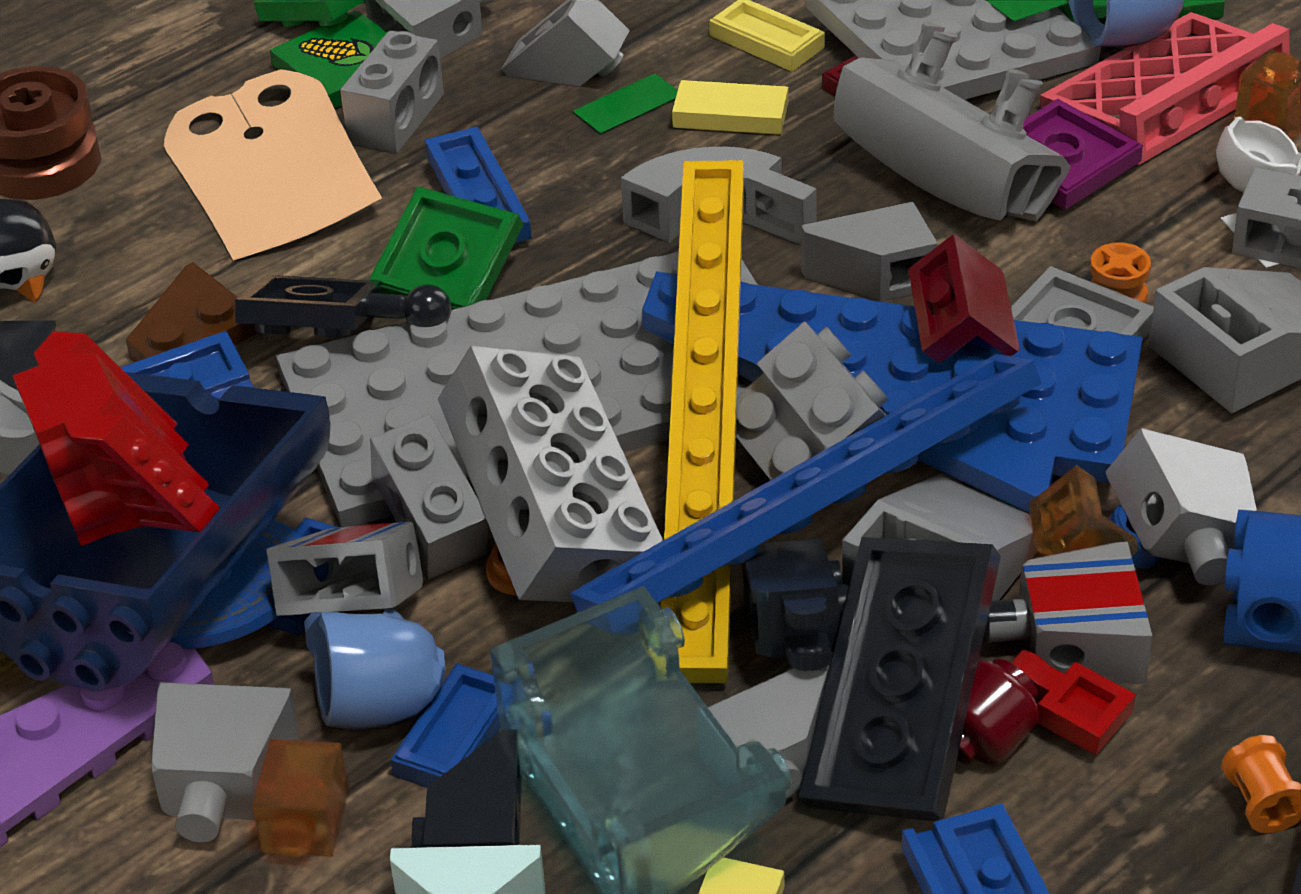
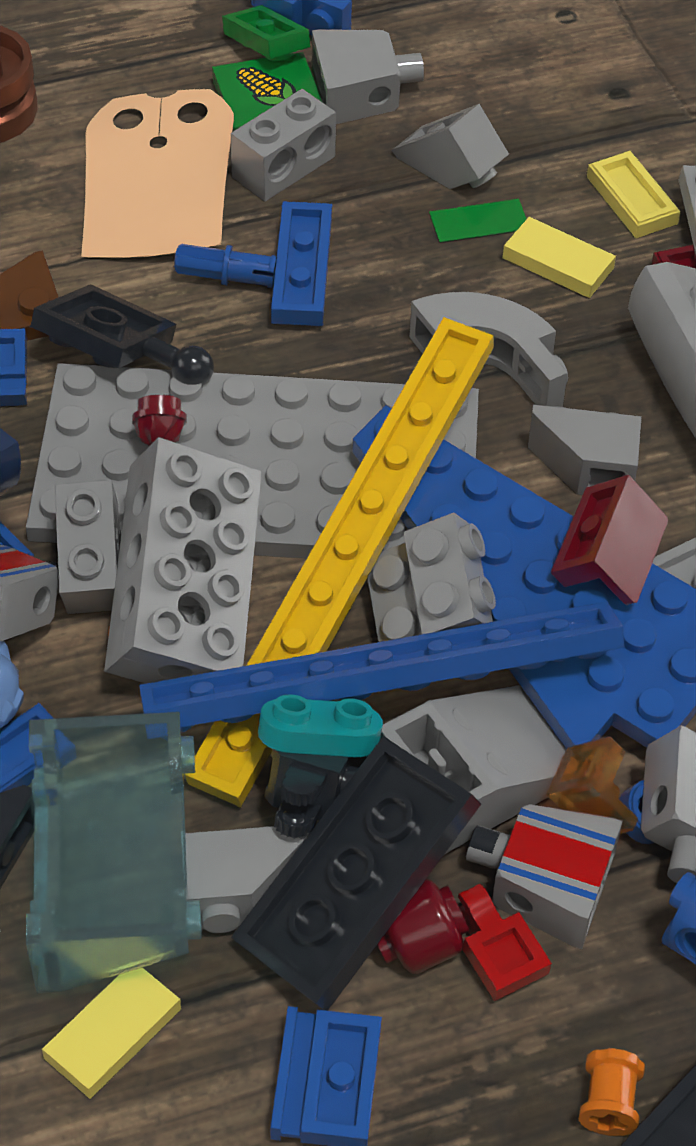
camera: 20 degrees right, 10 degrees up
green tile [369,186,524,310] -> none
none -> dark red plate [132,395,187,446]
none -> blue axle [174,244,277,288]
none -> teal plate [258,694,383,757]

